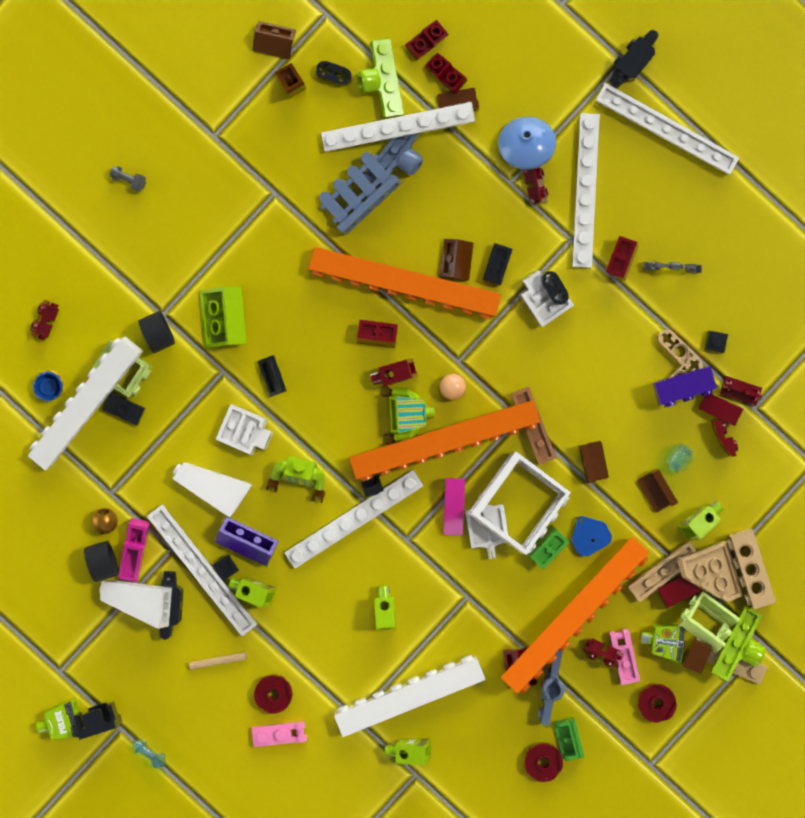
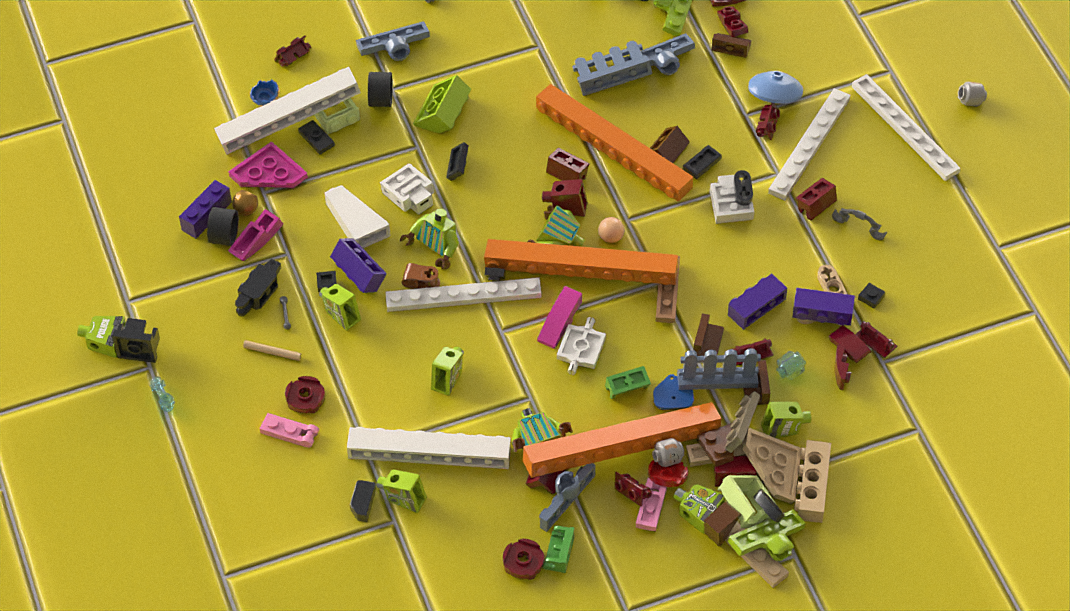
camera: 30 degrees right, 35 degrees down
white slope [99,580,172,628] -> none
white plate [147,504,258,636] -> none
white plate [321,102,475,152] -> none
white window [468,451,571,555] -> none
black hinge [608,29,659,89] -> none
dark red plate [638,683,677,723] -> none
none -> dark purple brick [179,180,232,239]
none -> dark pink plate [228,142,308,188]
none -> dark grey hinge [280,296,291,330]
none -> black piece [350,480,376,522]
none -> sand blue plate [356,21,430,61]
none -> dark orange piece [401,263,440,289]
none -> torso [511,408,573,452]
none -> red tile [648,460,688,487]
none -> light grey head [652,438,684,467]
none -> sand blue fence [677,349,761,390]
none -> reddish brown wing [697,423,734,467]
none -> dark tan plate [725,391,760,453]
none -> dark purple brick [728,273,787,330]
none -> dark red hinge [733,338,774,366]
none -> black beam [753,489,785,523]
none -> light grey head [958,82,987,107]

